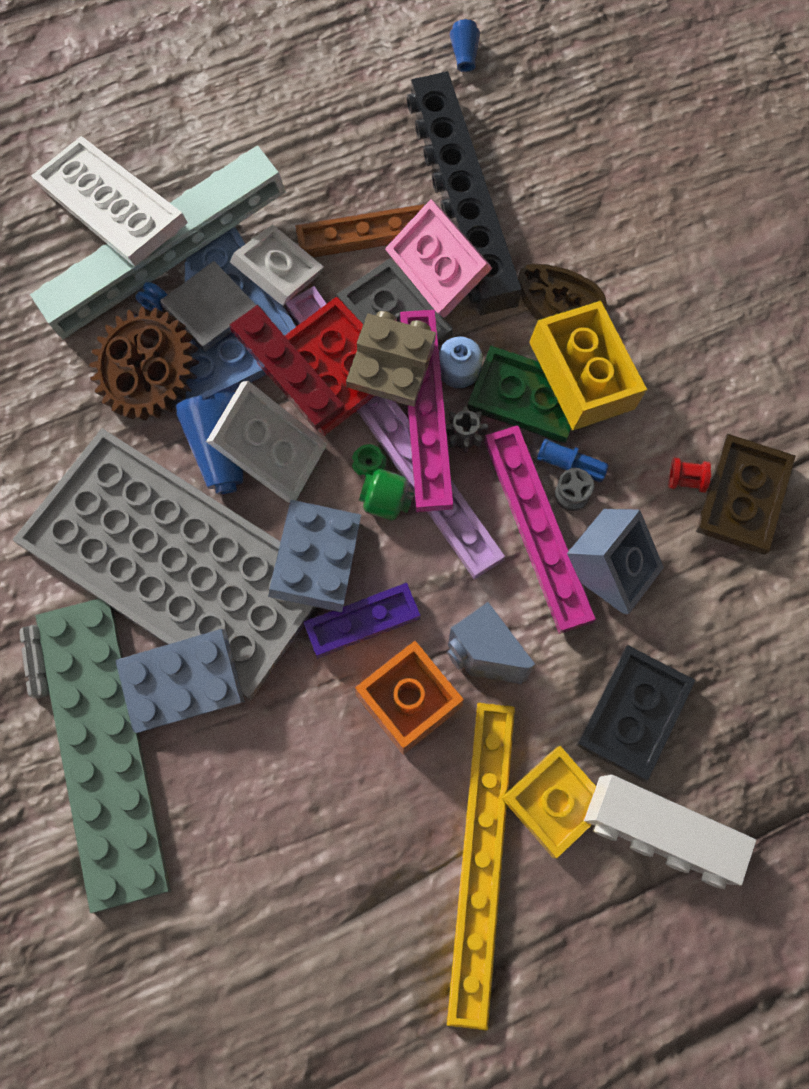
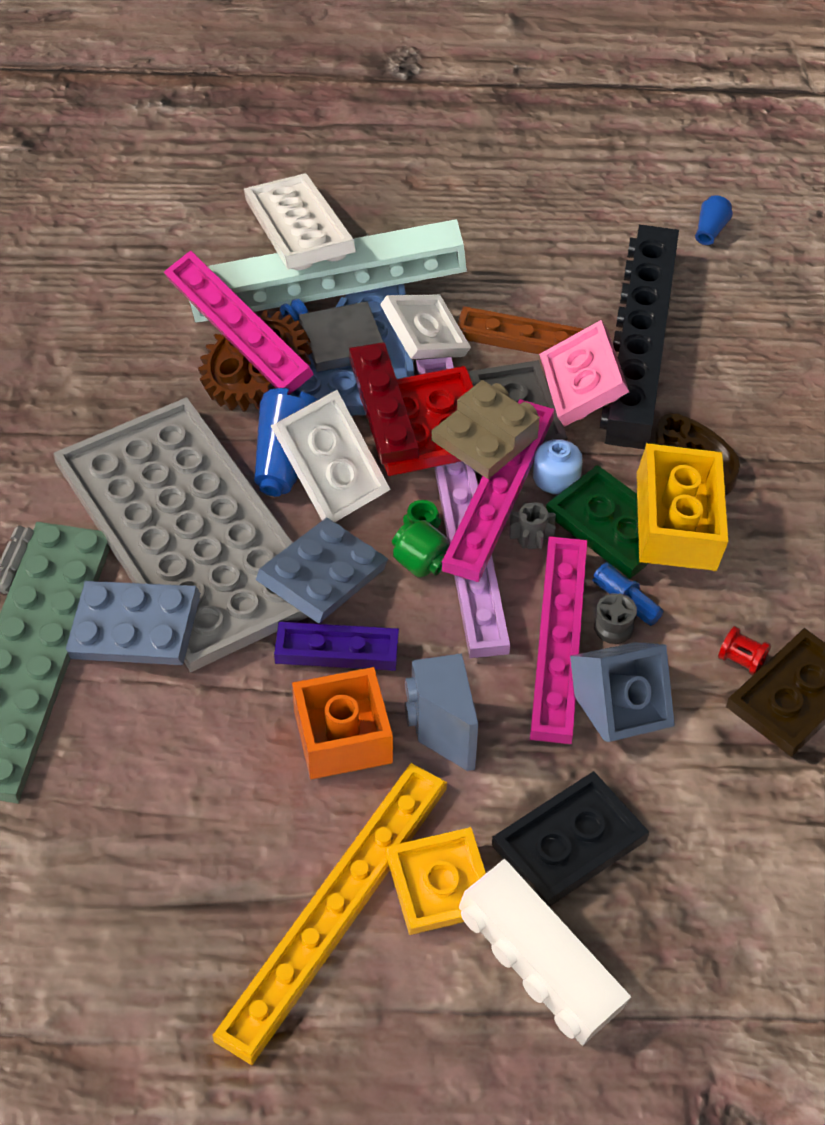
camera: 25 degrees right, 20 degrees down
none -> dark pink plate [164,250,314,395]

